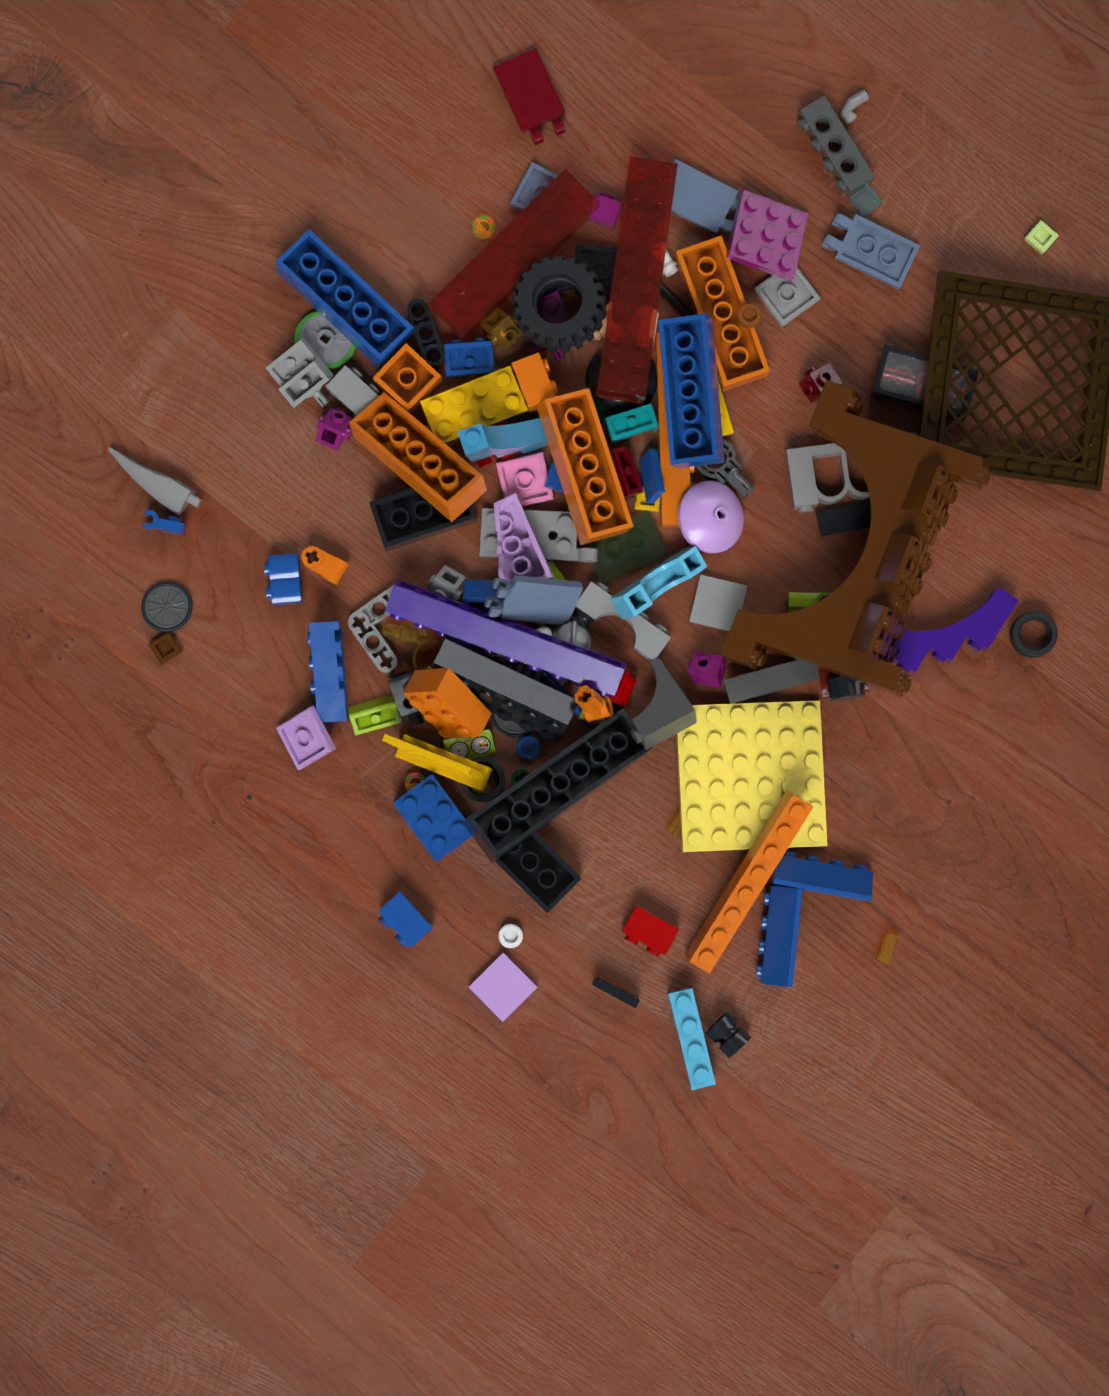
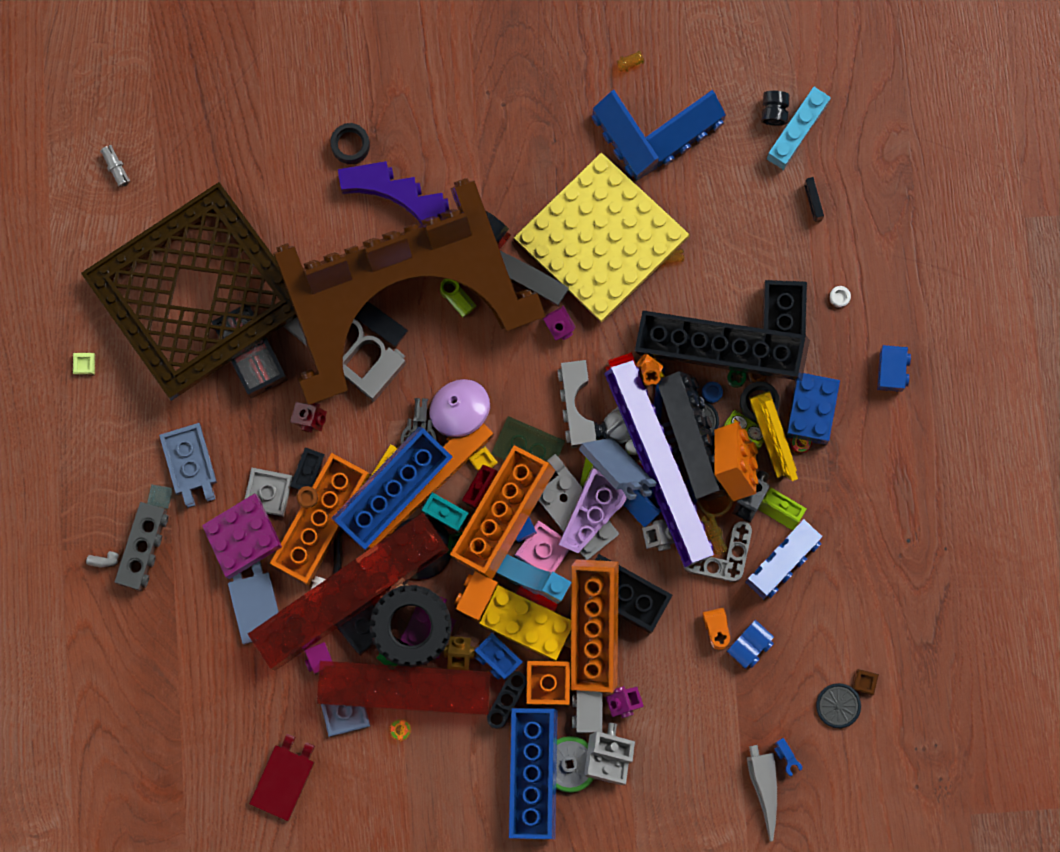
camera: 130 degrees left, 5 degrees down
lavender tile [276,706,336,771] -> none
lavender tile [469,953,537,1022] -> none
medium azure arch [610,546,708,619] -> none
red brick [622,906,679,957] -> none
dark grey arch [631,658,697,750] -> none
blue tile [639,449,665,504] -> none
orange brick [684,789,813,974] -> none
light grey tile [689,575,747,632] -> none
none -> black plate [290,447,325,490]

